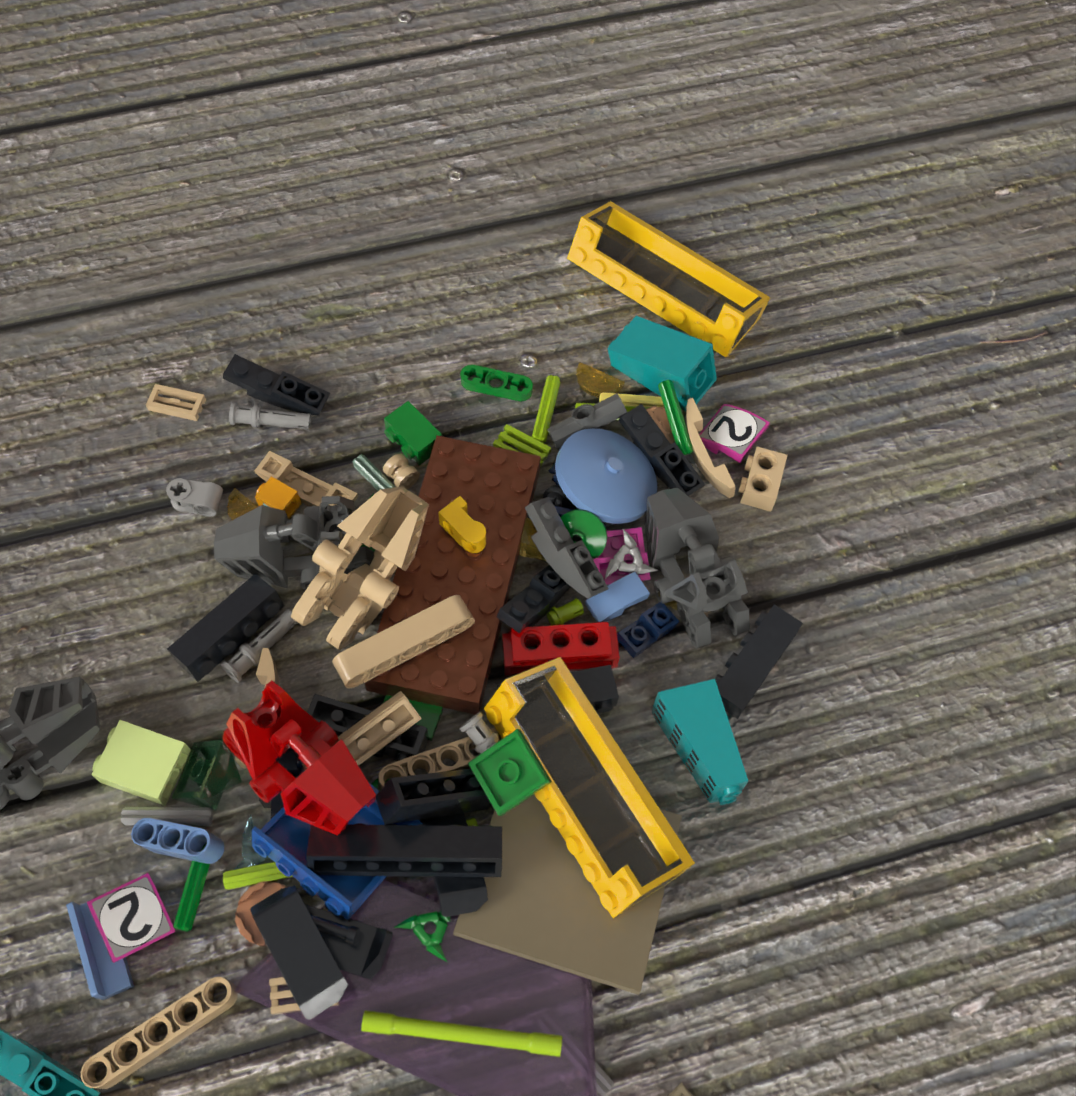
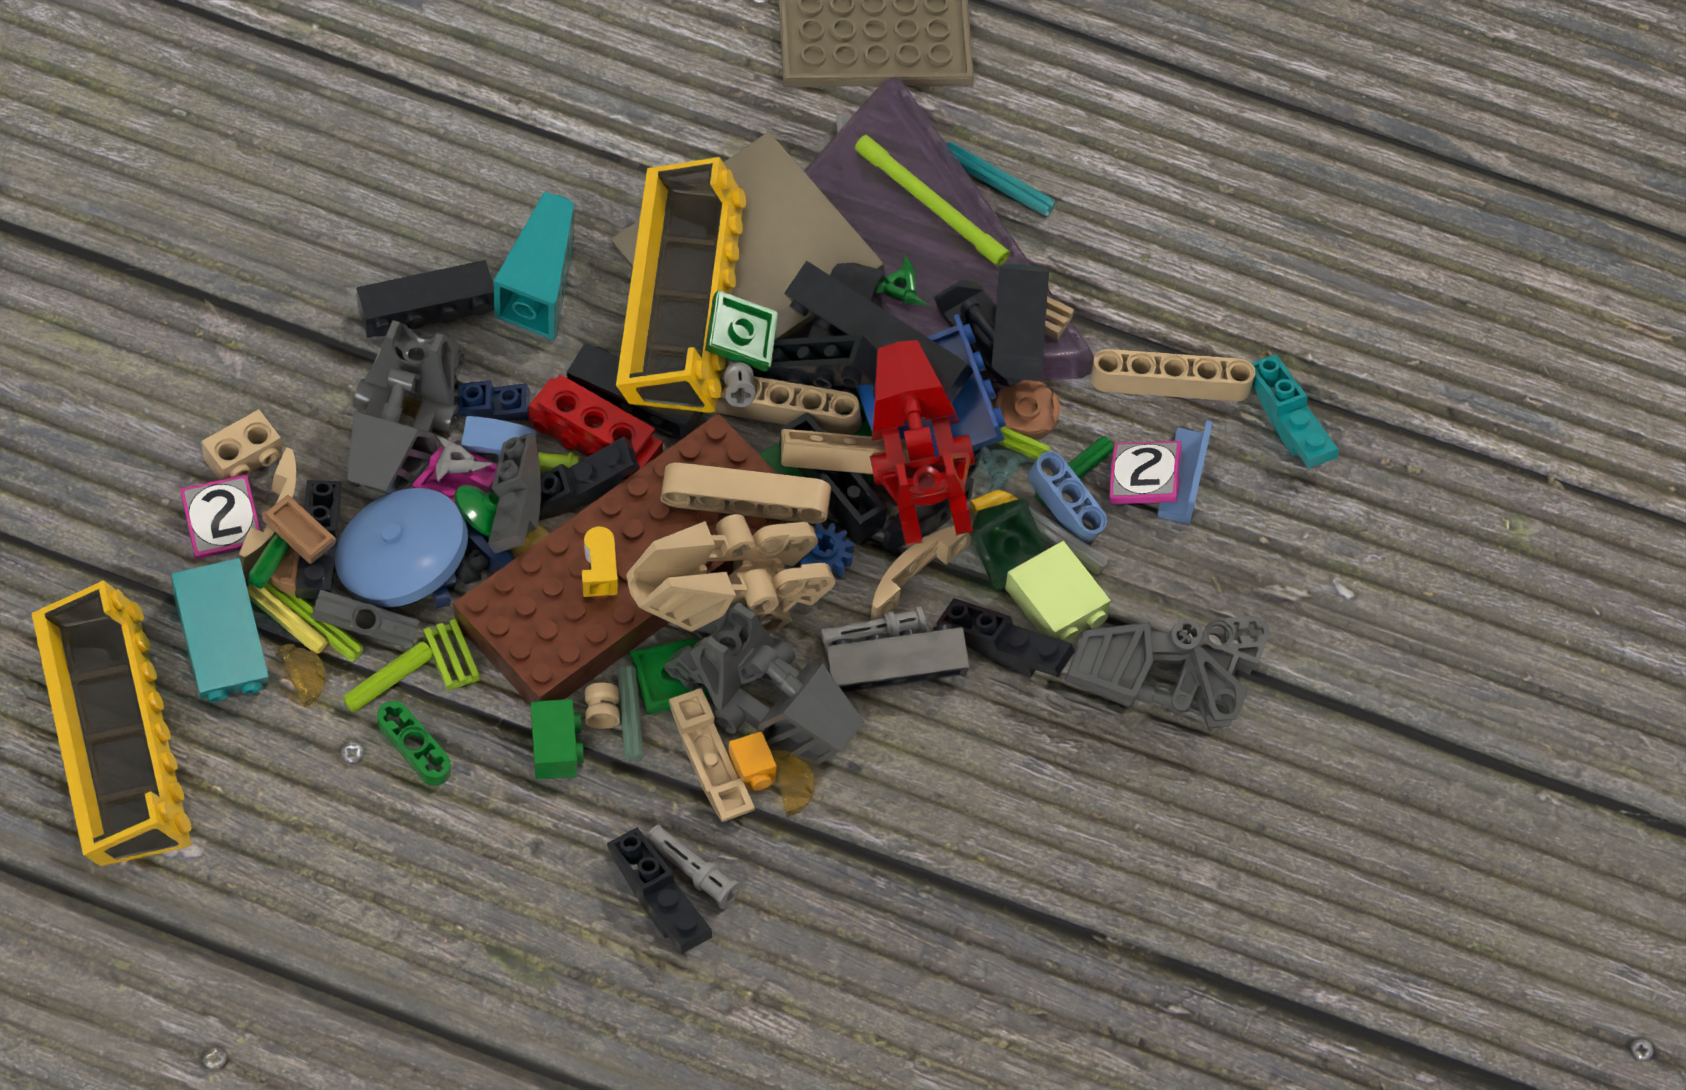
camera: 145 degrees left, 5 degrees down
tan tile [146,384,206,421] -> none
light grey piece [166,478,223,517] -> none
none -> medium nougat tile [262,495,336,564]
none -> blue gear [798,523,854,576]
none -> black slope [936,598,1075,677]
none -> yellow arm [969,490,1021,517]

